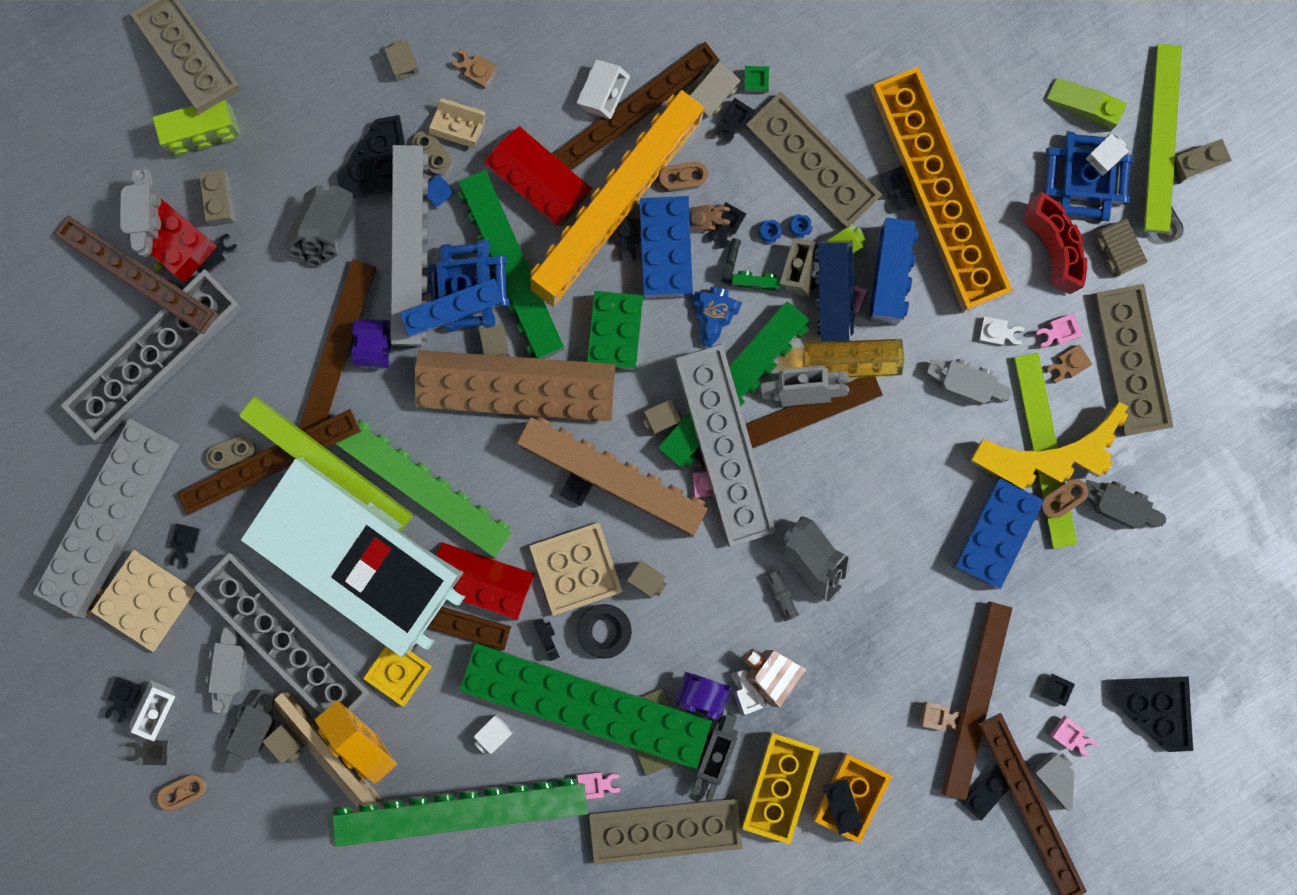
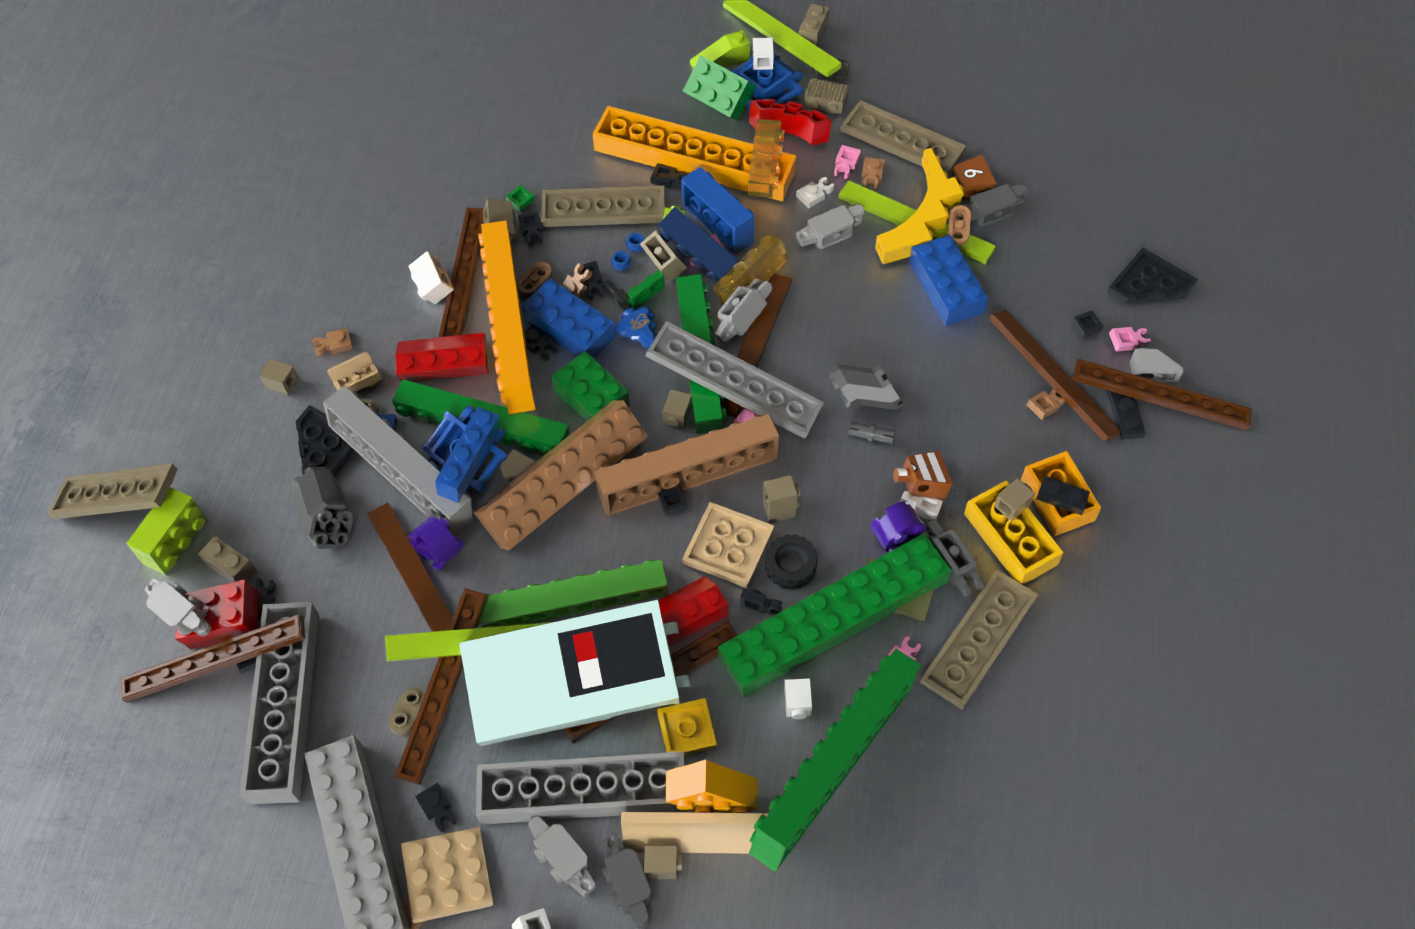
camera: 45 degrees left, 25 degrees down
none -> brick [683,55,757,121]
none -> clear yellow brick [748,119,785,198]
none -> dark orange torso [951,155,997,200]
none -> dark tan brick [994,478,1035,522]

